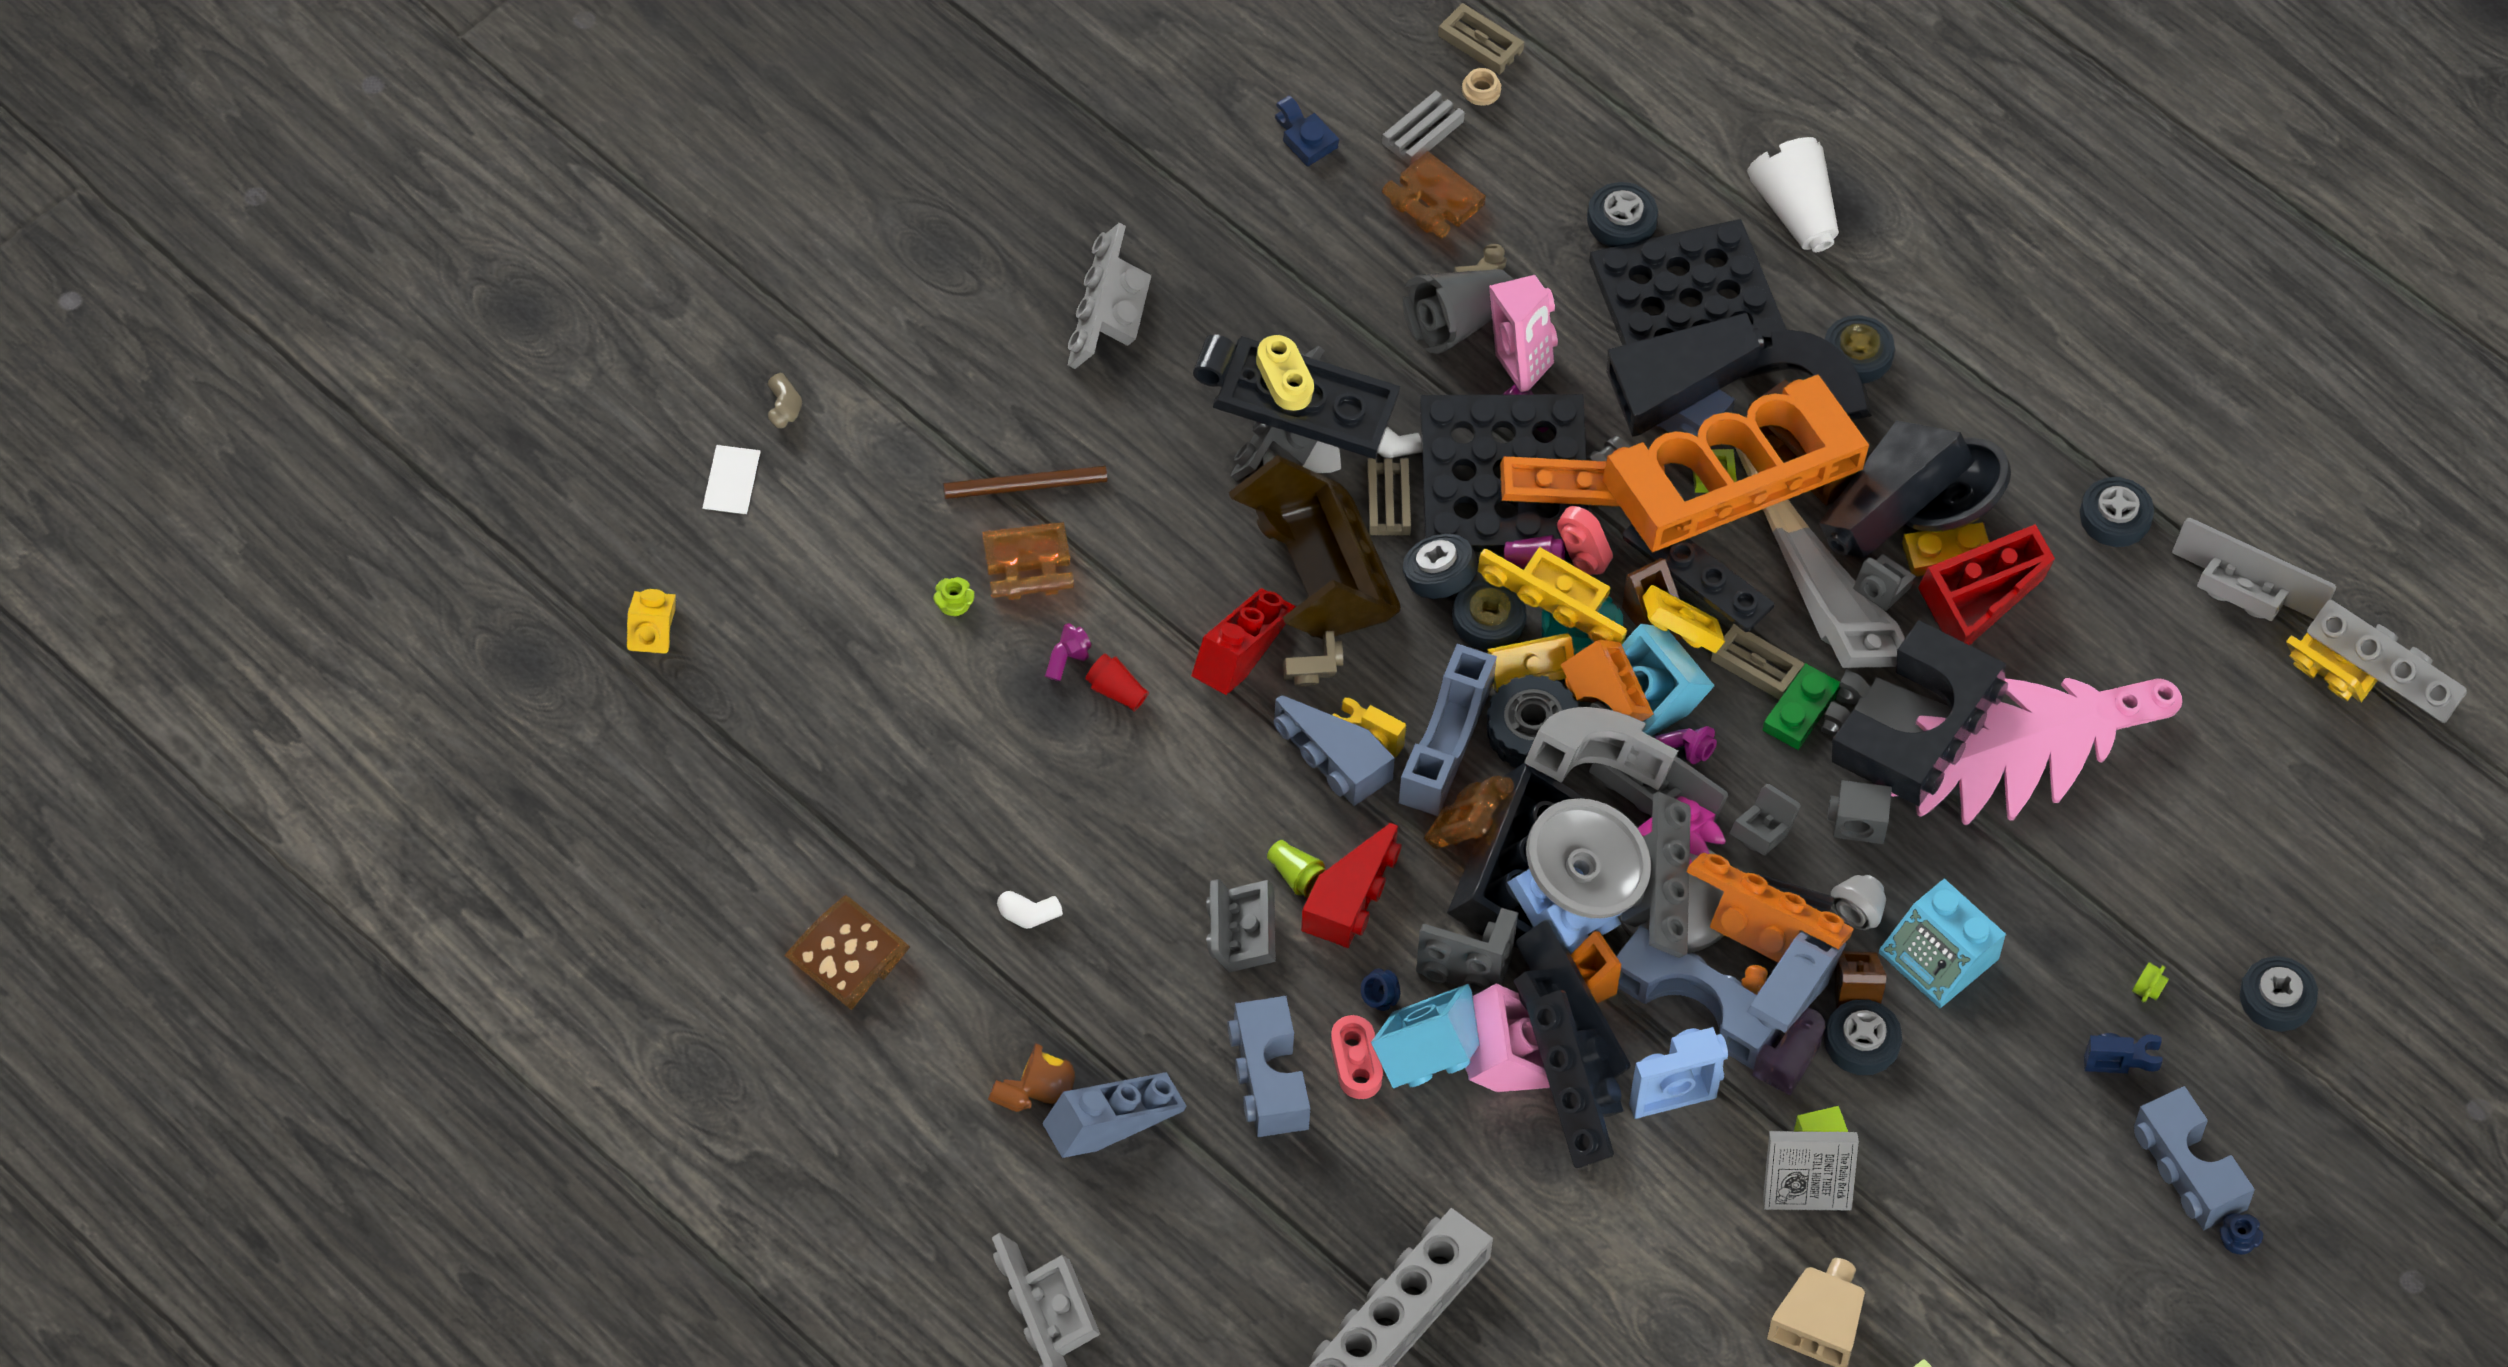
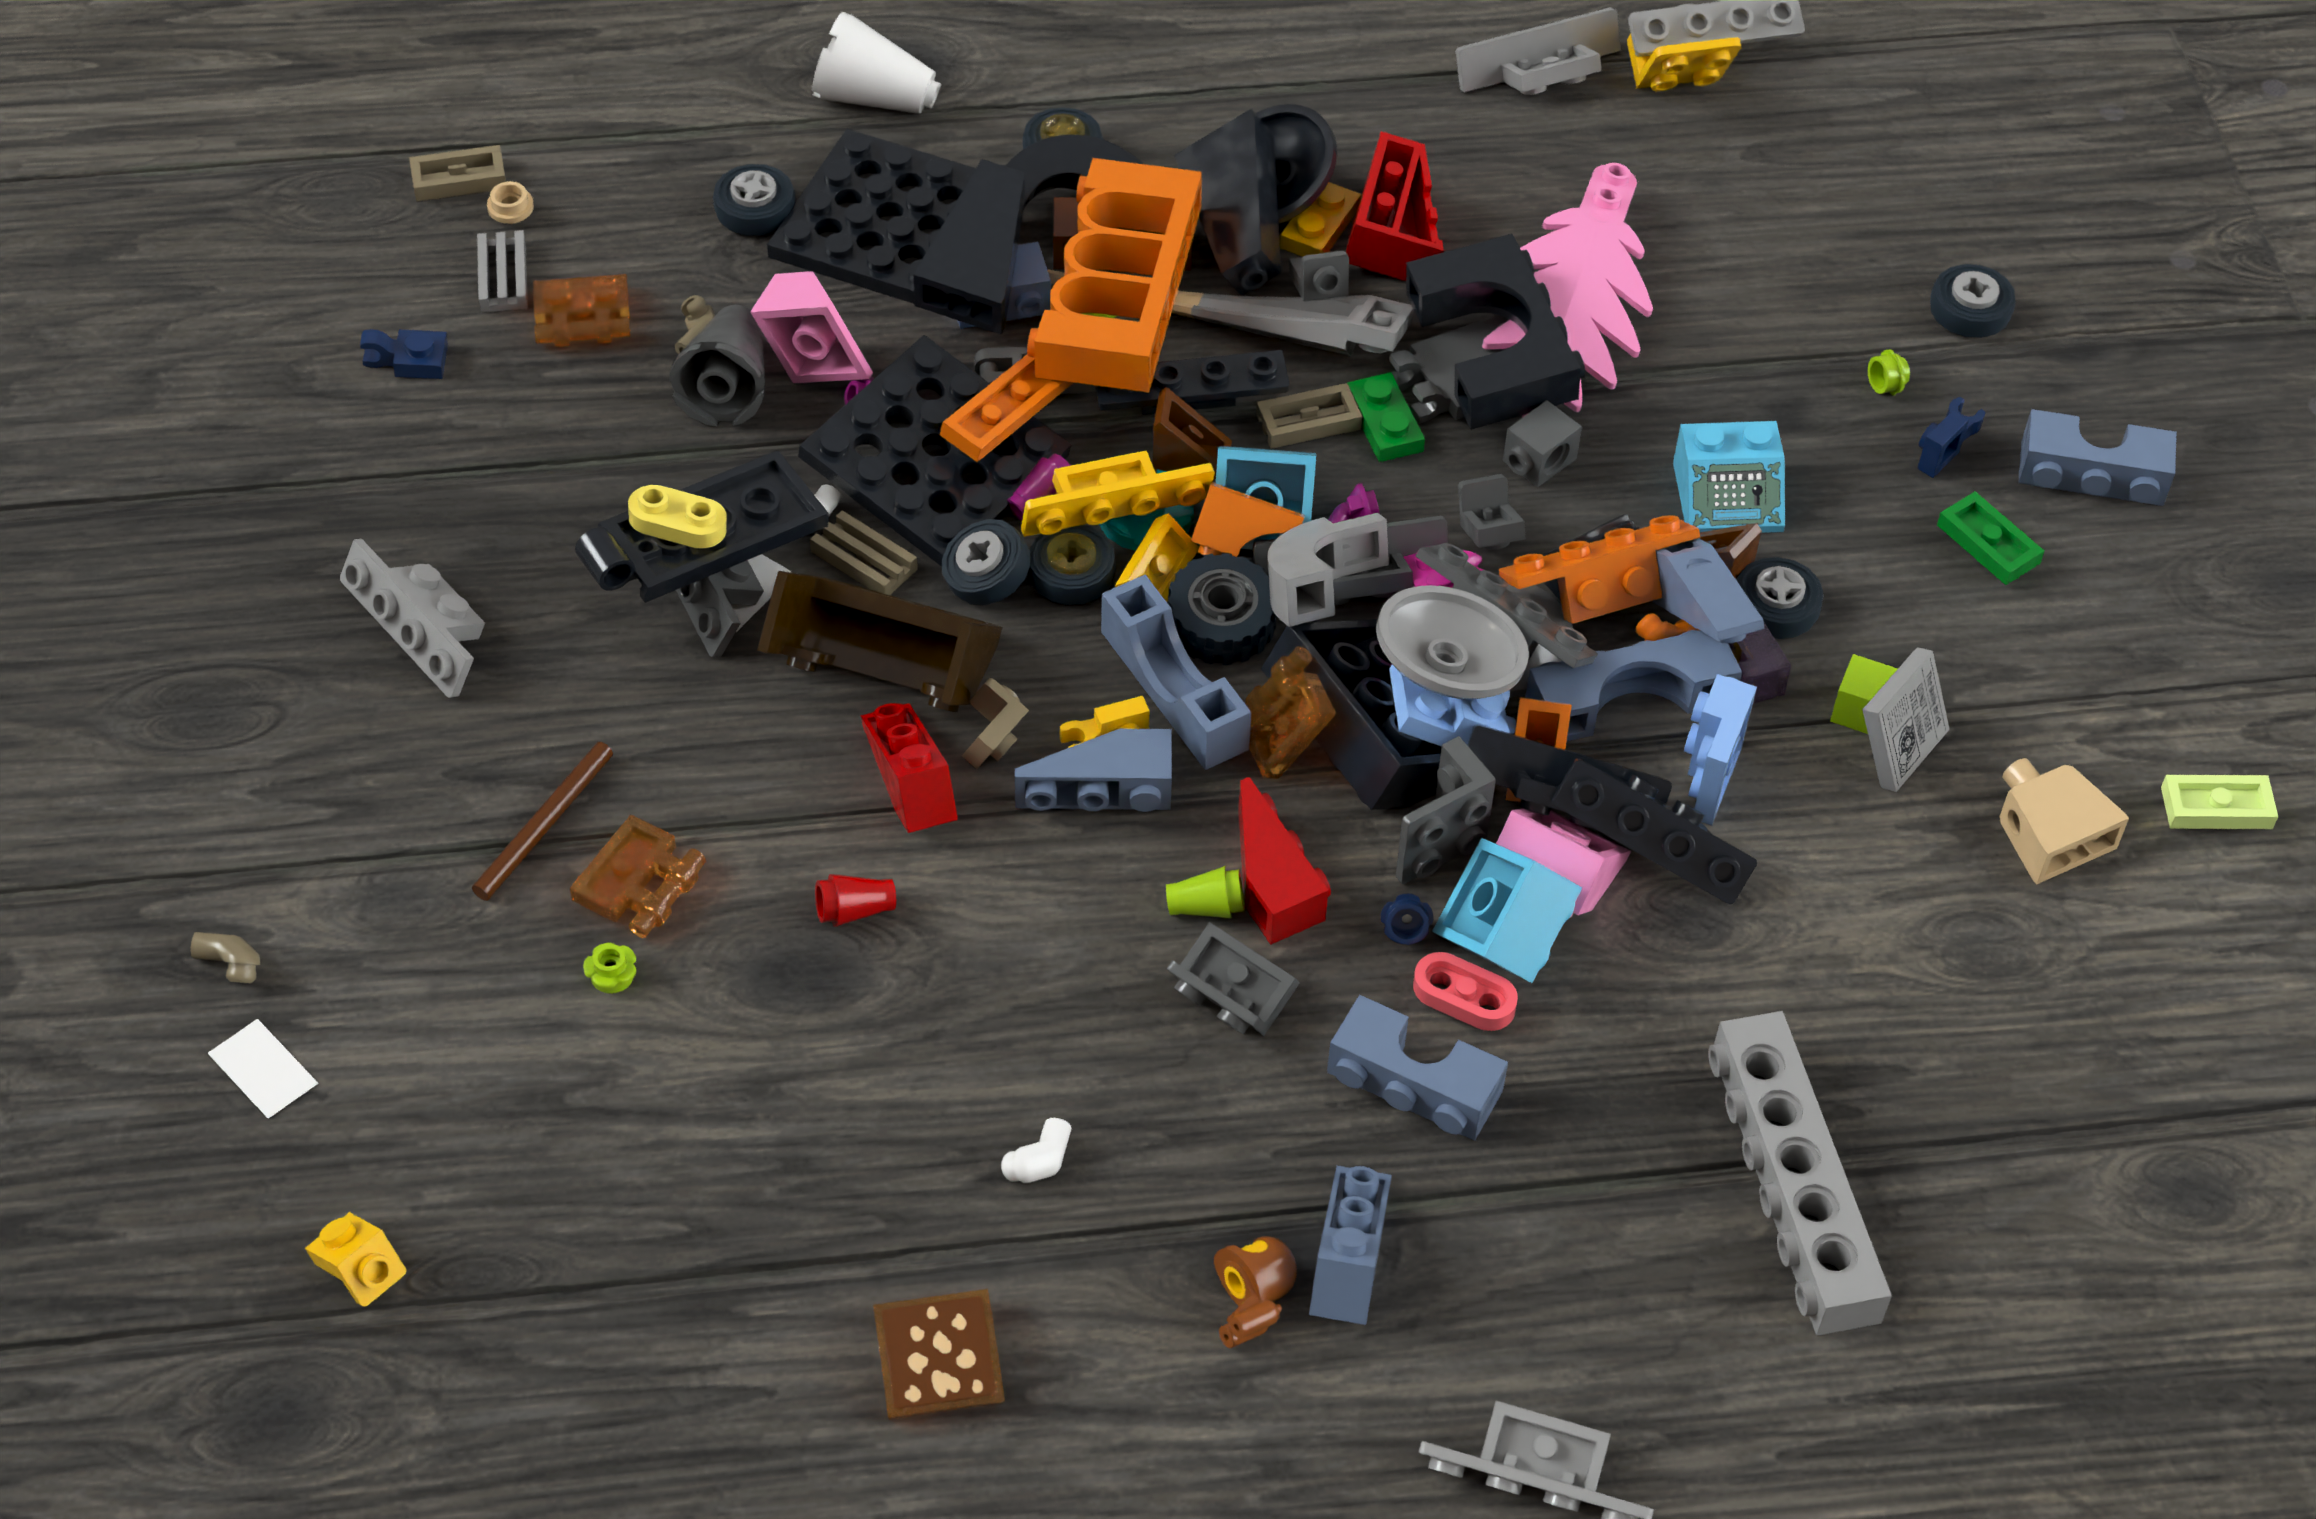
camera: 50 degrees left, 5 degrees down
magenta plate [1045,623,1091,681] -> none
coral plate [1557,506,1613,575] -> none
yellow plate [1642,585,1725,654] -> none
light grey cone [1831,875,1886,930] -> none
black wheel [2079,477,2154,547] -> none
dark blue plate [2219,1213,2263,1255] -> none
none -> green plate [1937,491,2045,585]

